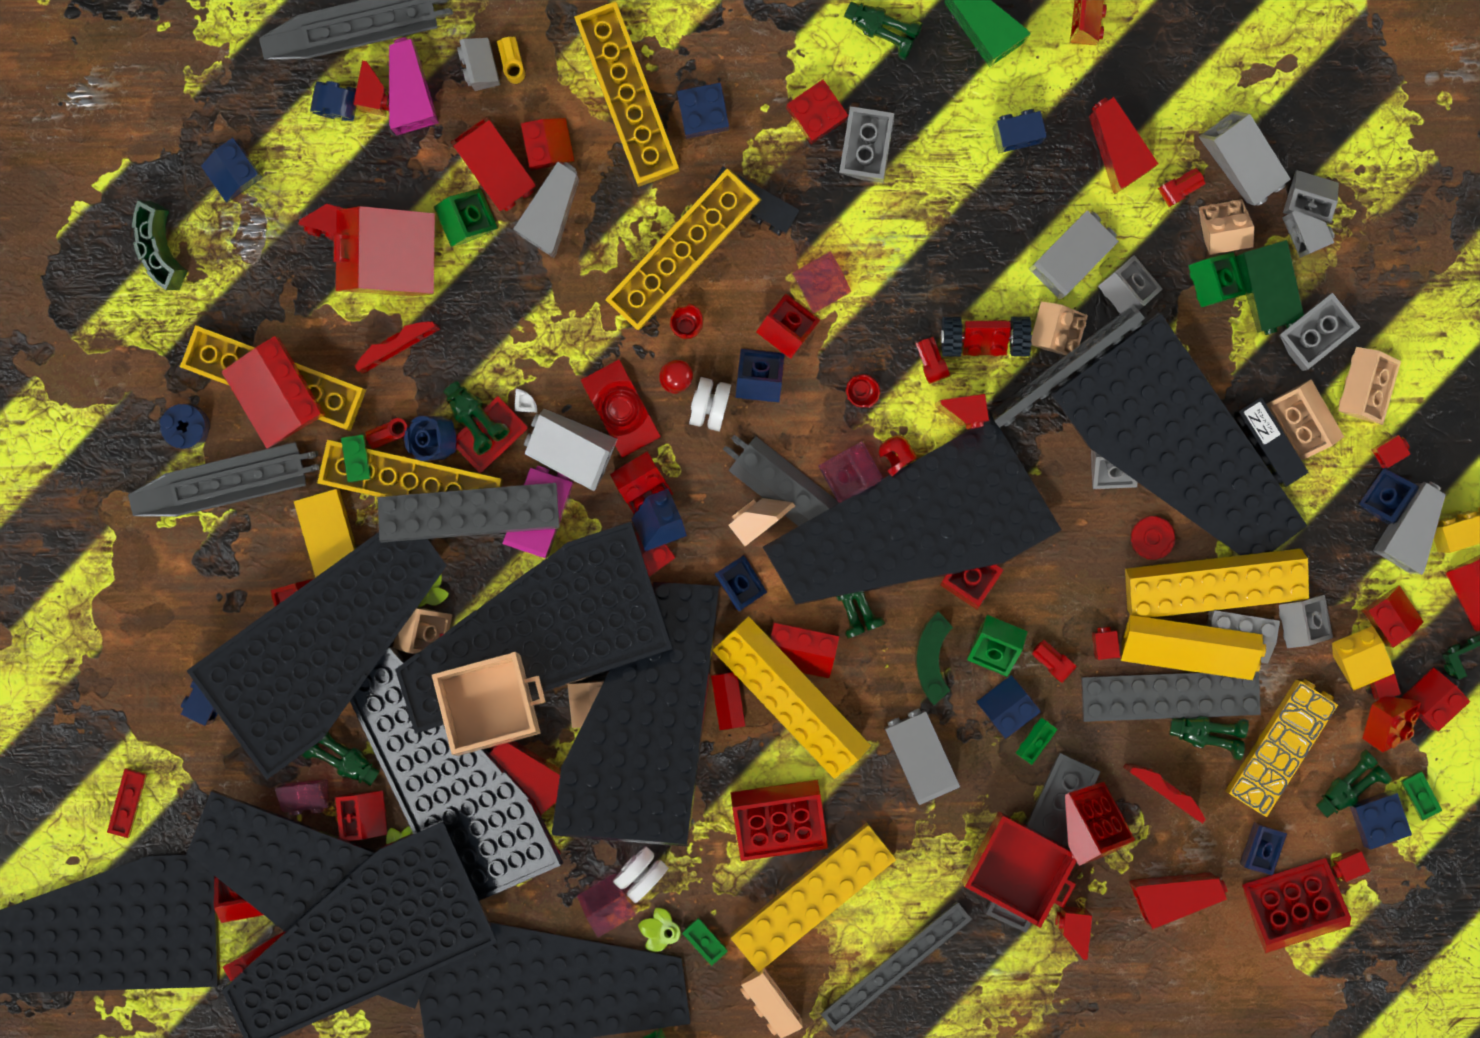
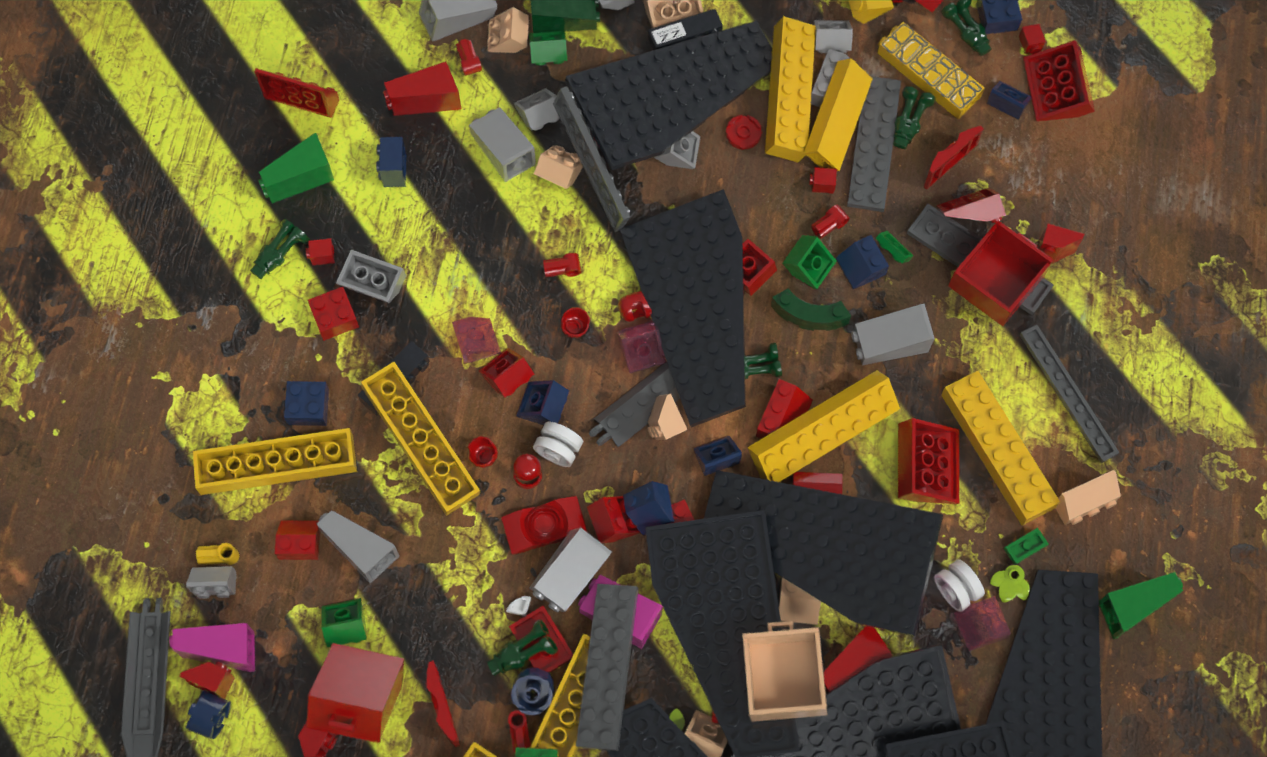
camera: 80 degrees left, 20 degrees down
red slope [451,116,536,211] -> none
red slope [935,394,989,430] -> none
plate [941,317,1032,357] -> none
red slope [1129,872,1228,929] -> none
none -> red brick [306,238,335,265]

